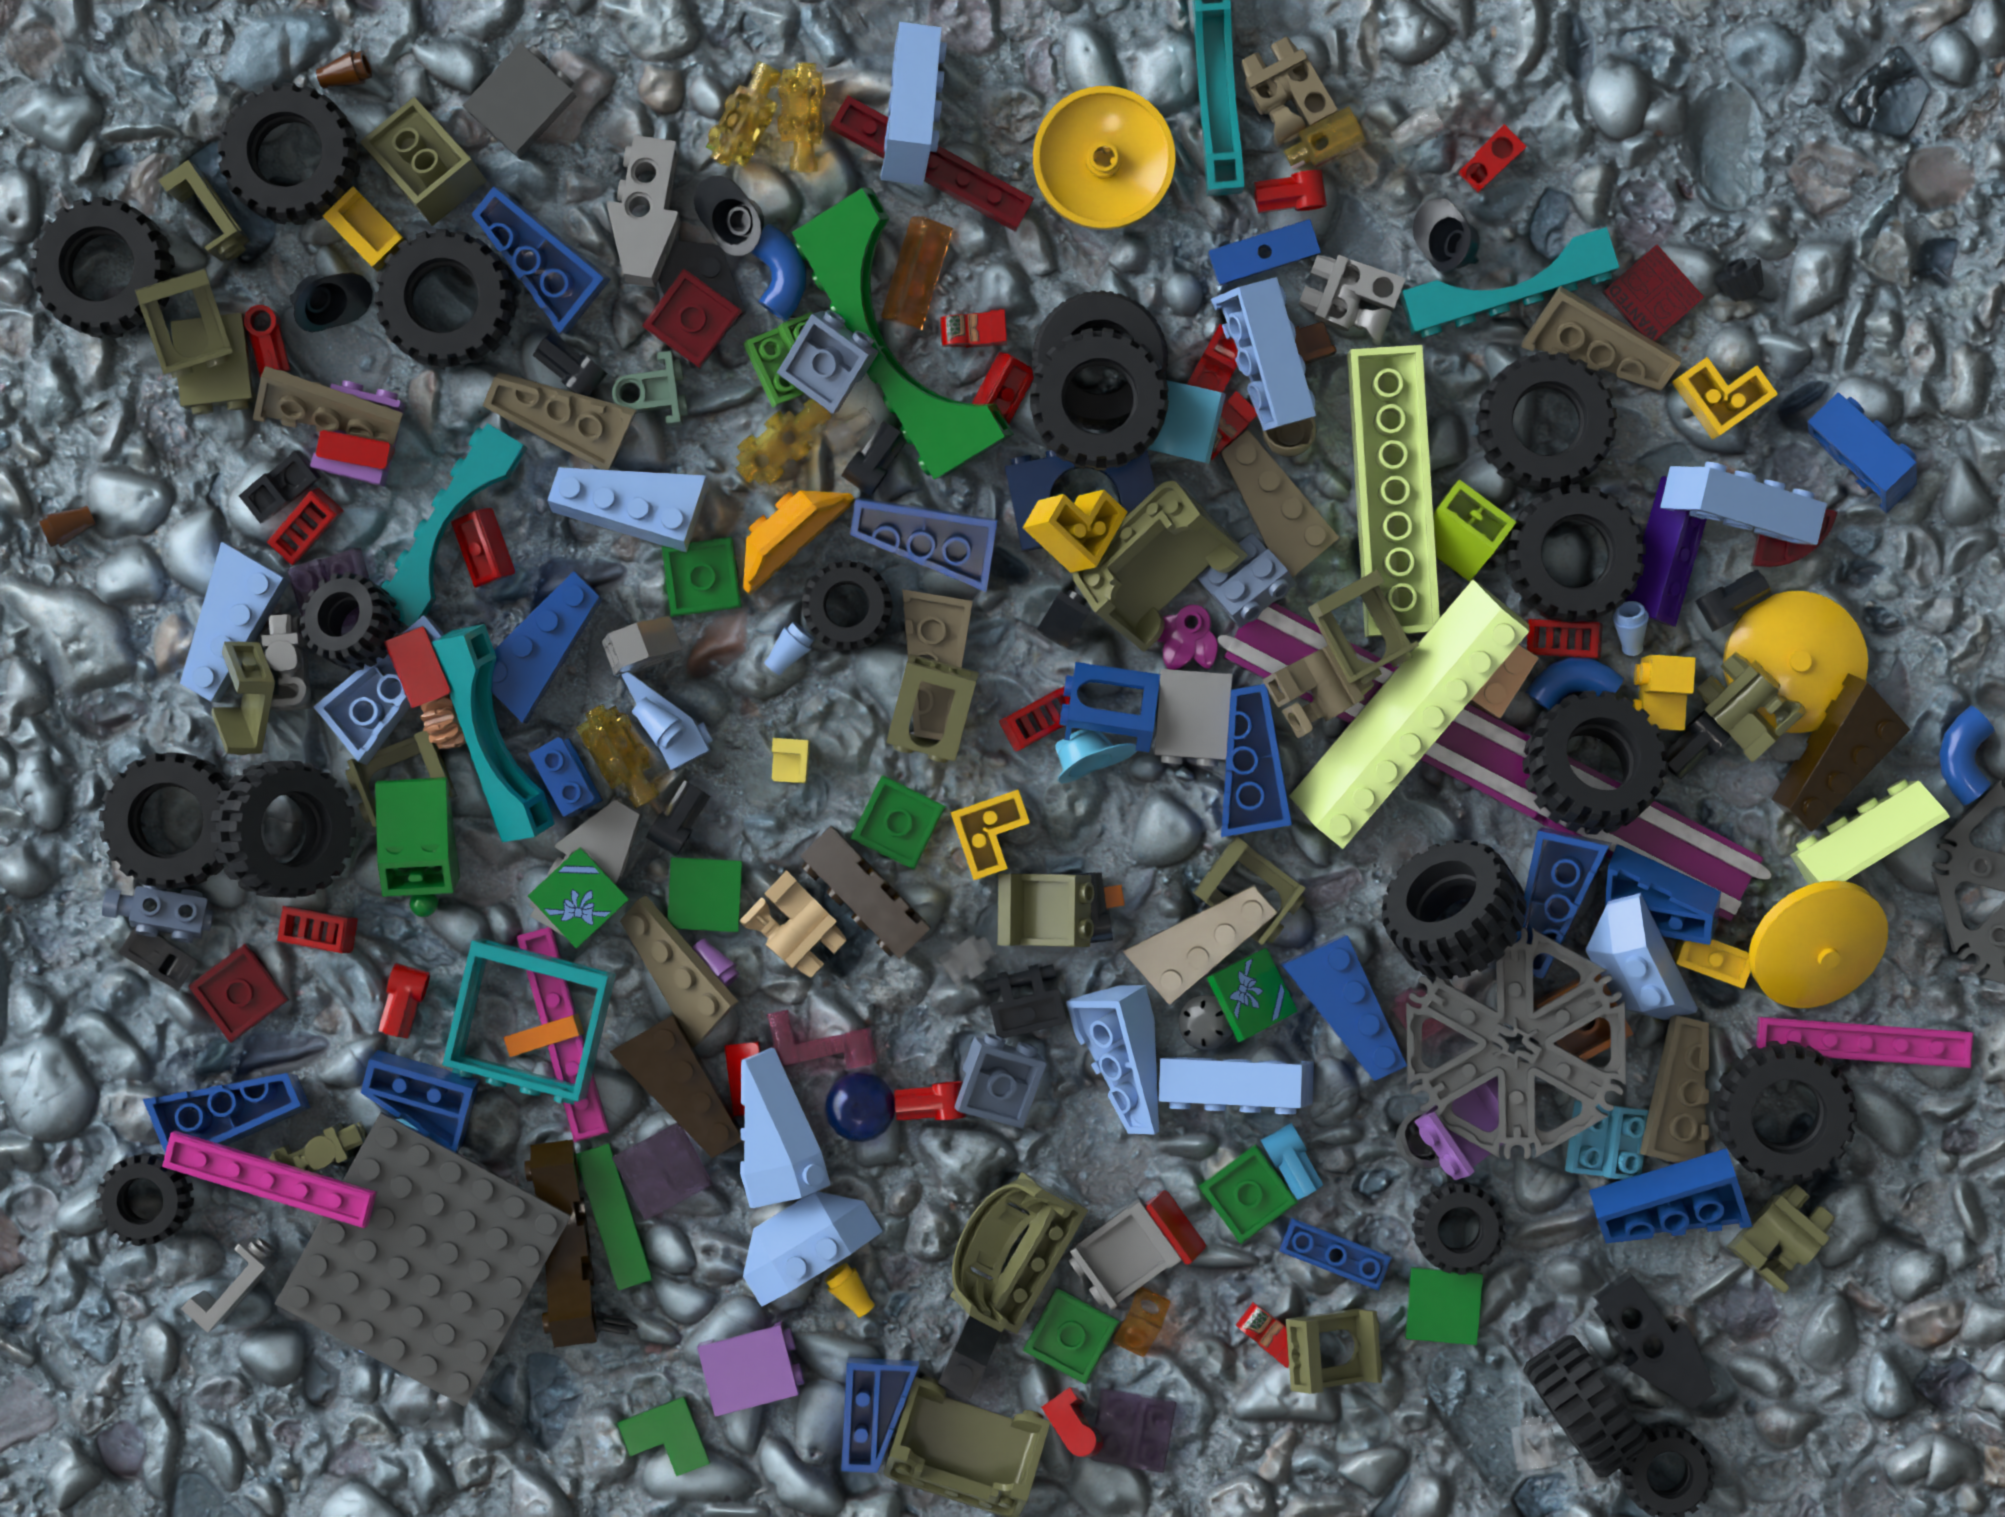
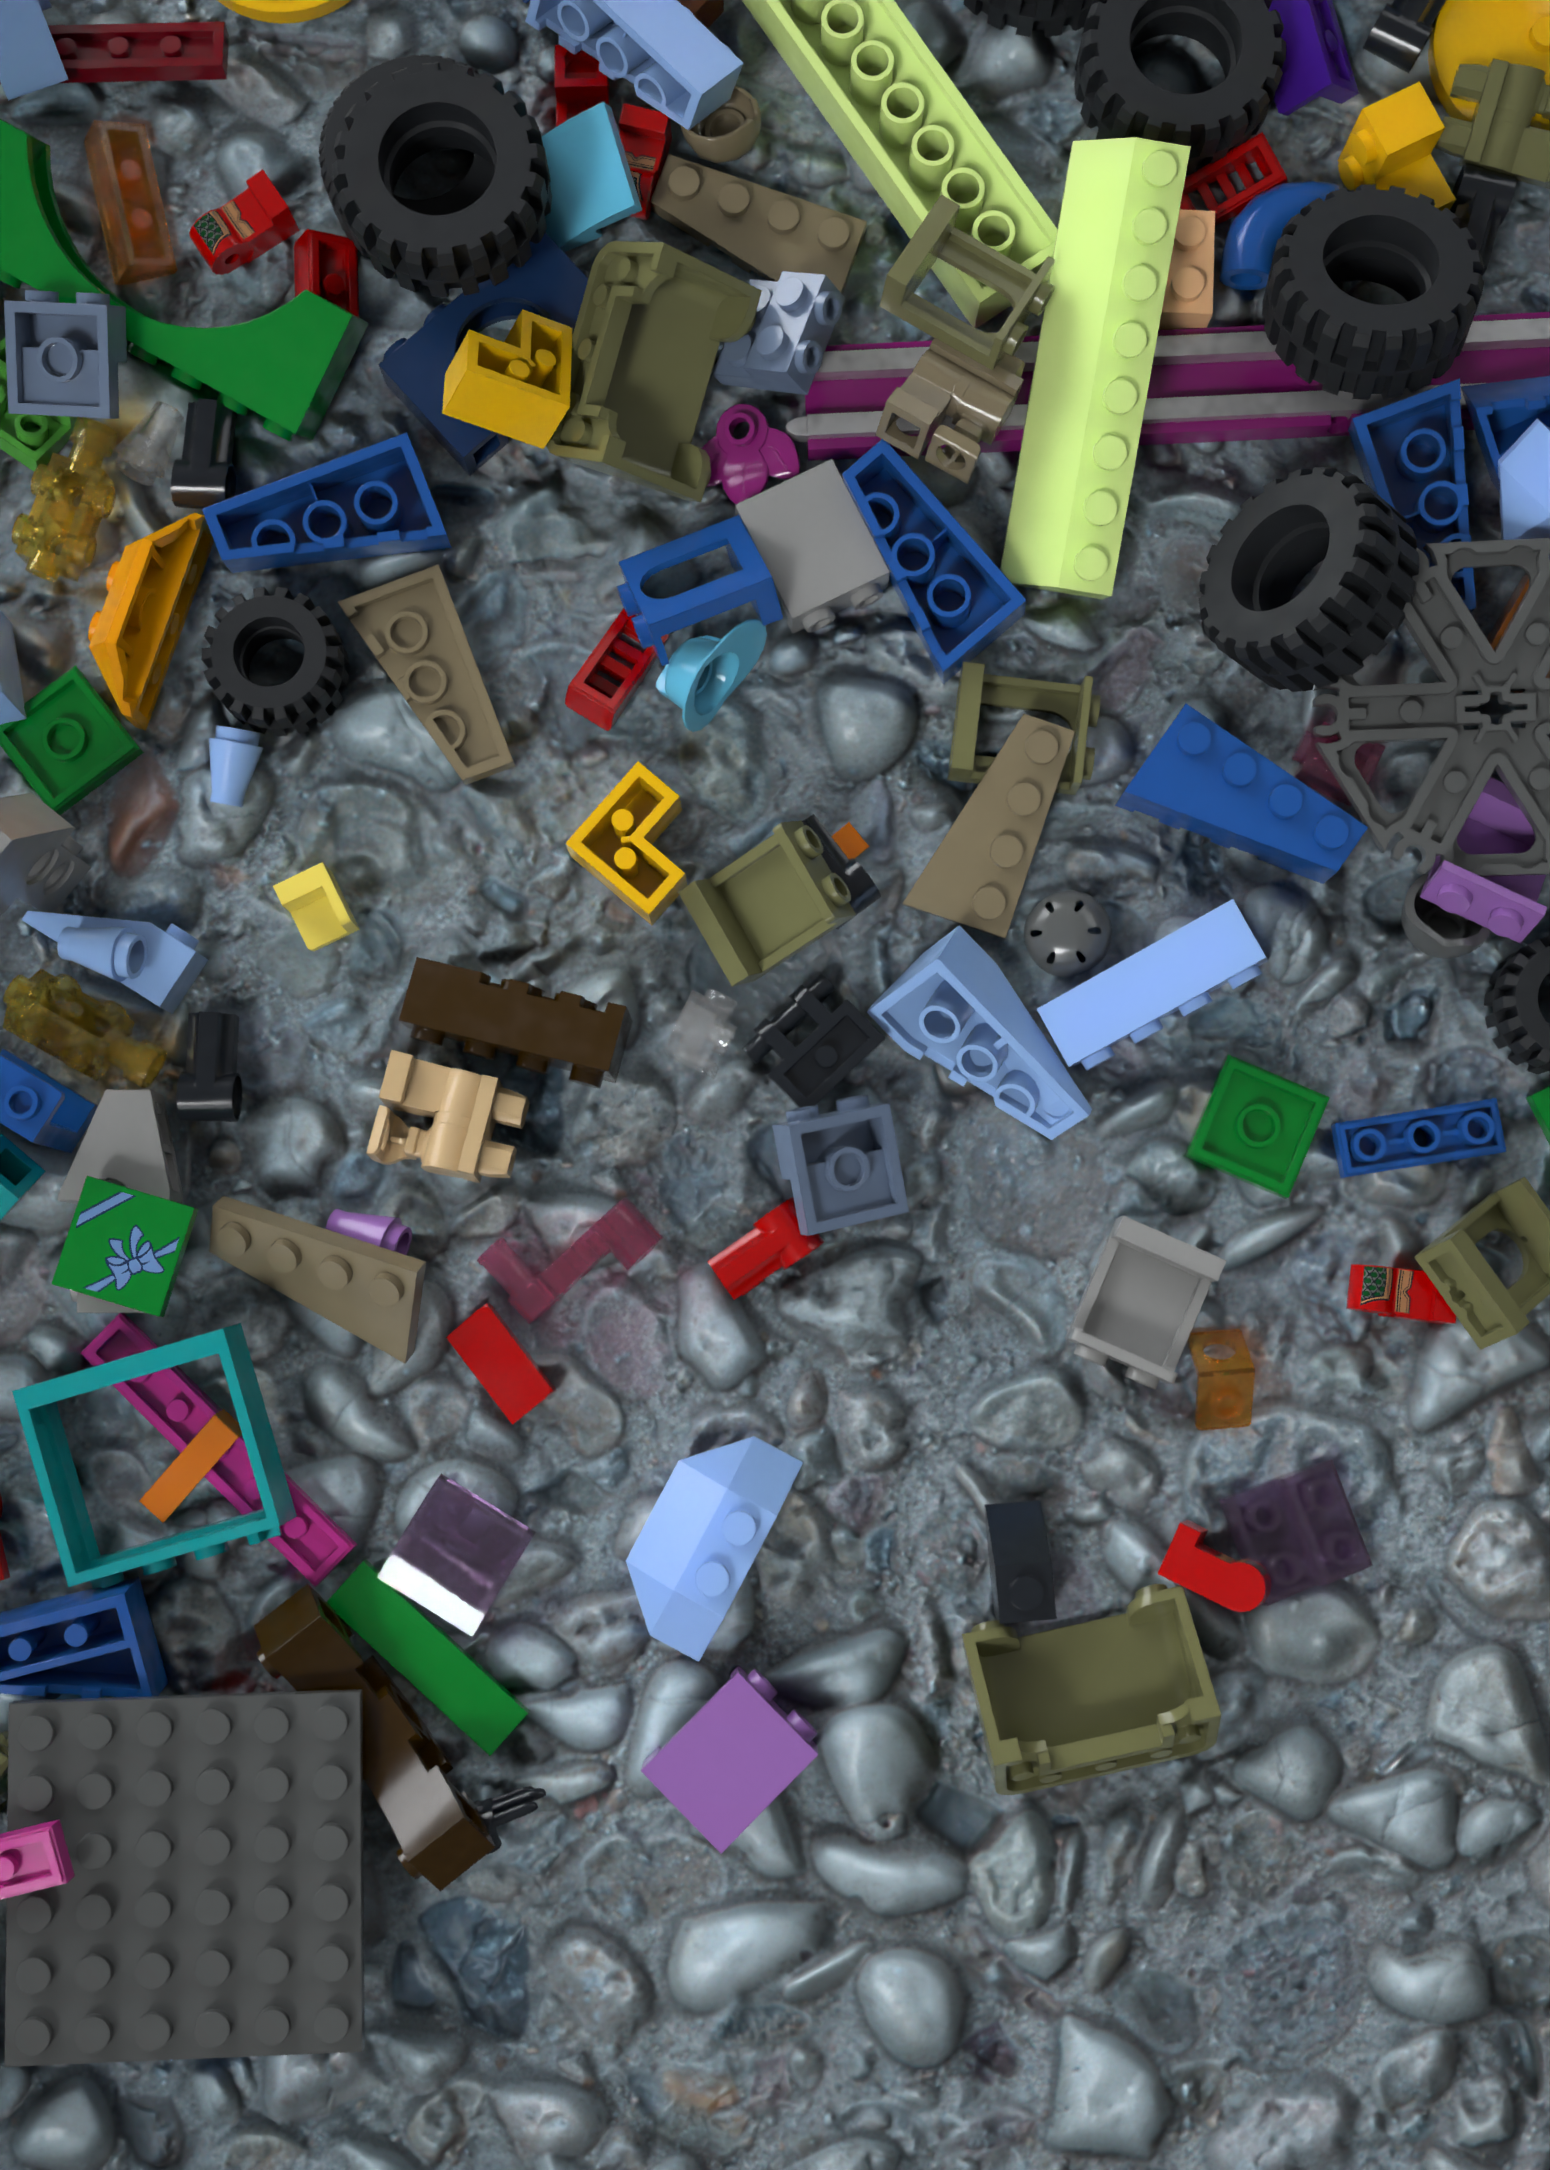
camera: 30 degrees left, 5 degrees down
dark brown wedge [610,1015,743,1158] -> none
green tile [617,1395,711,1477] -> none
green tile [667,857,743,932] -> none
light blue wedge [740,1048,831,1208] -> none
clear blue cylinder [825,1071,895,1143] -> none
yellow cone [825,1263,875,1318] -> none
blue wedge [841,1357,920,1473] -> none
green tile [850,775,946,870] -> none
olive panel [886,654,979,763] -> none
olive piece [950,1172,1088,1334] -> none
green tile [1023,1286,1119,1385] -> none
black slope [1036,590,1090,650] -> none
red slope [1144,1190,1206,1265] -> none
green tile [1207,948,1298,1042] -> none
dark azure piece [1260,1123,1323,1200] -> none
lime slope [1433,479,1516,582] -> none
light blue cone [1613,601,1649,656] -> none

